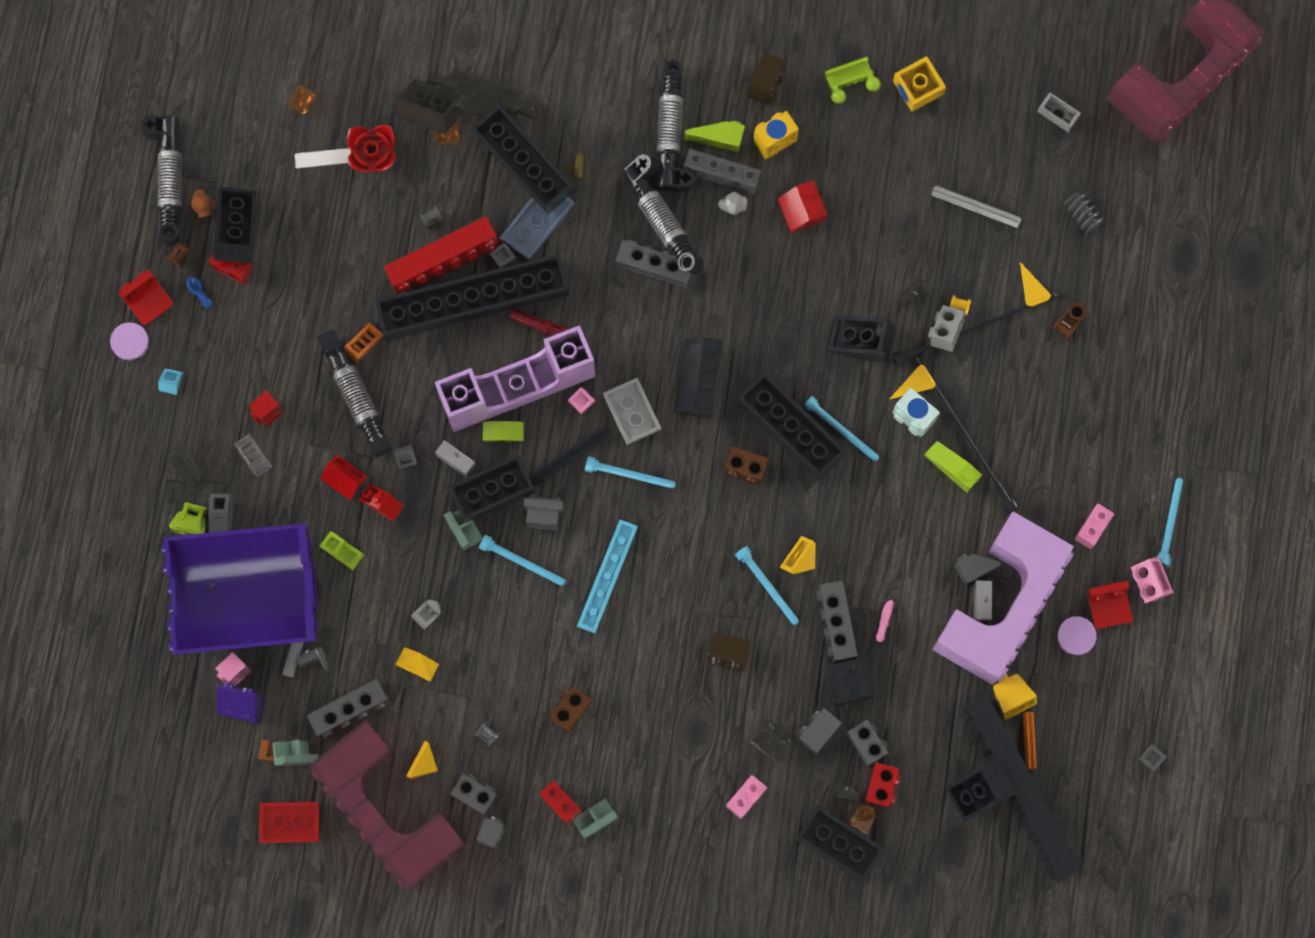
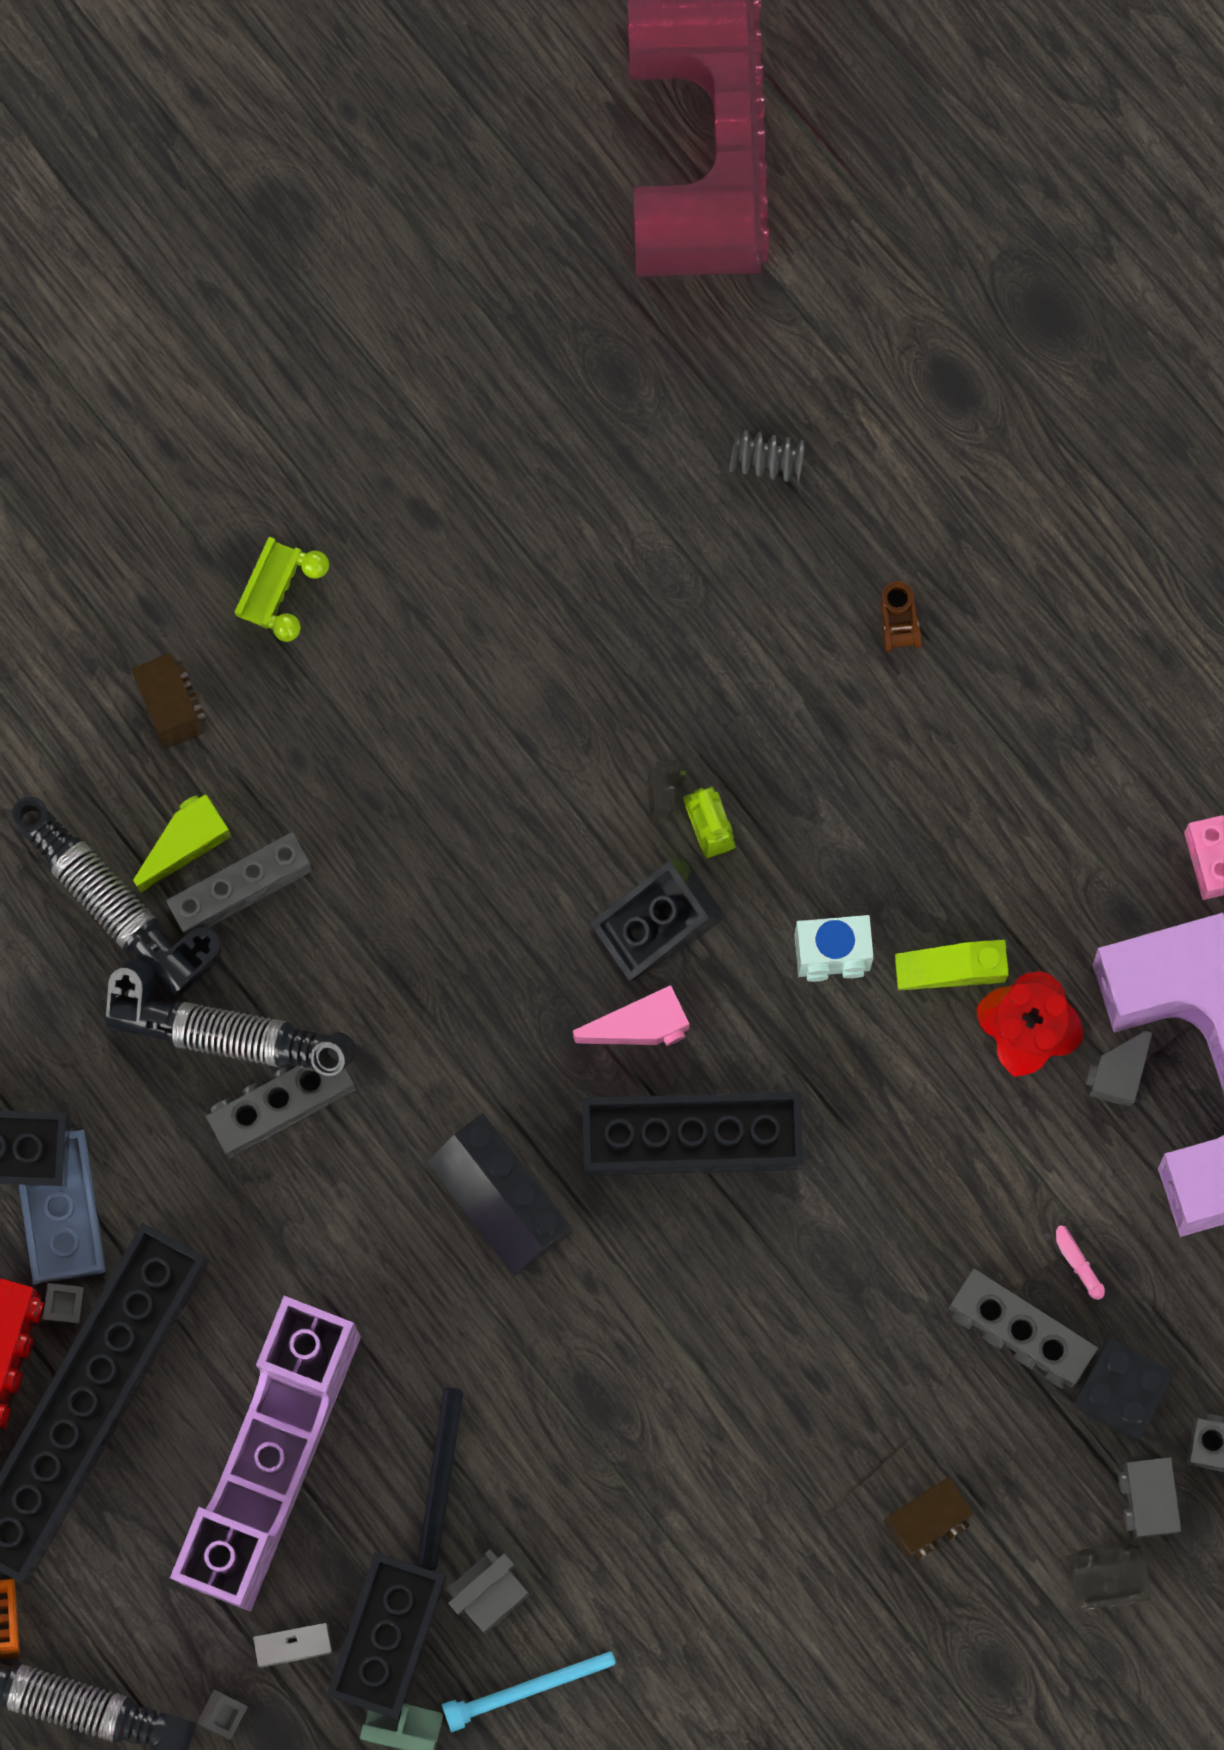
camera: 45 degrees left, 0 degrees up
lime slope [482,421,524,443] -> none
dark red pin [510,309,567,336] -> none
bright pink plate [568,387,595,415] -> none
clear yellow tile [574,153,584,177] -> none
medium azure plate [577,520,638,634] -> none
medium azure piece [585,456,676,488] -> none
light grey plate [603,378,661,445] -> none
light grey rock [718,192,747,215] -> none
reddish brown brick [724,446,768,484] -> none
bright pink brick [726,775,767,819] -> none
medium azure piece [735,546,799,625] -> none
yellow brick [753,111,799,160] -> none
red slope [778,180,827,233] -> none
yellow slope [780,536,816,574] -> none
medium azure piece [803,396,879,461] -> none
piece [890,356,1020,514] -> none
piece [892,262,1060,368] -> none
yellow brick [893,56,946,112] -> none
light grey brick [928,305,965,352] -> none
light grey axle [932,185,1021,227] -> none
yellow bush [949,295,971,316] -> none
light grey piece [974,581,992,622] -> none
light grey piece [1037,93,1081,132] -> none
none -> bright pink slope [573,985,689,1046]
none -> lime piece [683,786,736,858]
none -> red brick [976,971,1083,1077]

